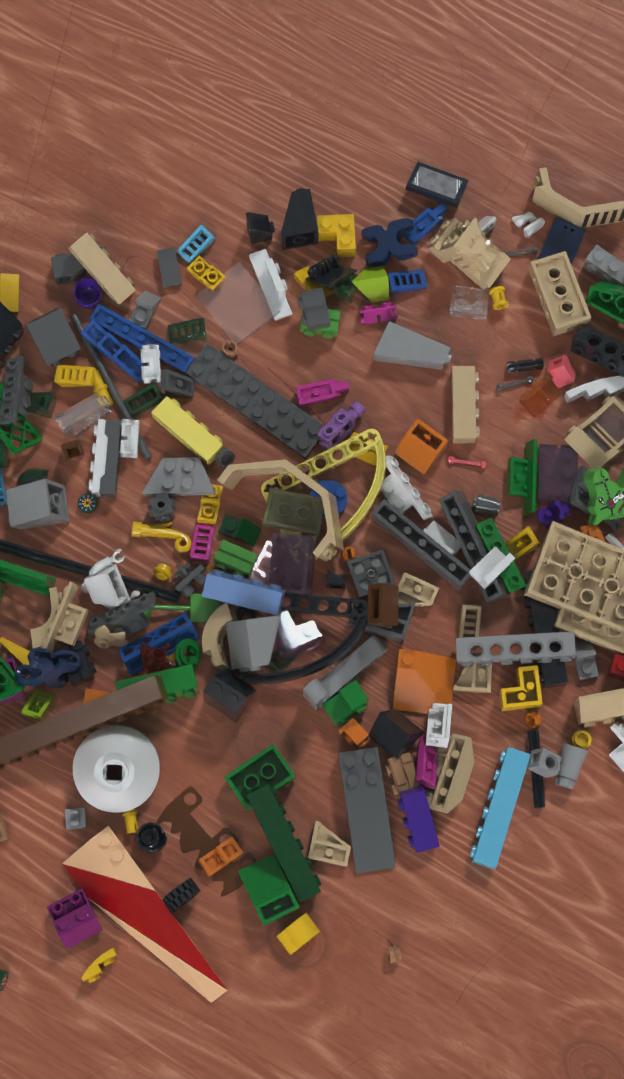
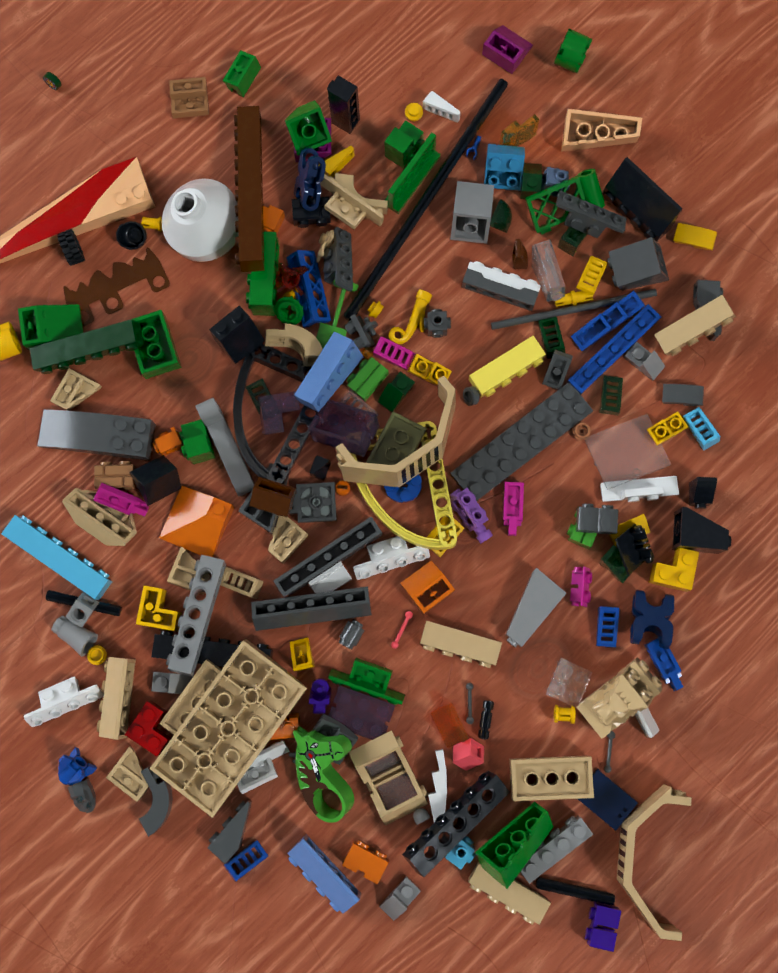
camera: 110 degrees right, 5 degrees up
lime slope [21,689,55,722] -> none
magenta slope [47,888,103,949] -> none
light grey tile [65,807,87,830] -> none
dark purple hair [73,277,102,309] -> none
tile [78,494,97,514] -> none
white torso [81,549,140,609] -> none
yellow slope [82,948,118,983] -> none
white hinge [119,419,139,458] -> none
white hinge [140,344,161,383] -> none
light grey wing [143,457,216,497] -> none
orange slope [198,836,244,877] -> none
light grey slope [226,615,280,672] -> none
lime slope [352,266,390,304] -> none
dark purple brick [397,785,440,853] -> none
tile [405,162,469,208] -> none
white hinge [426,703,452,748] -> none
white panel [469,547,515,589] -> none
green bracket [475,518,526,593] -> none
white piece [512,212,545,238] -> none
orange hinge [525,711,543,728] -> none

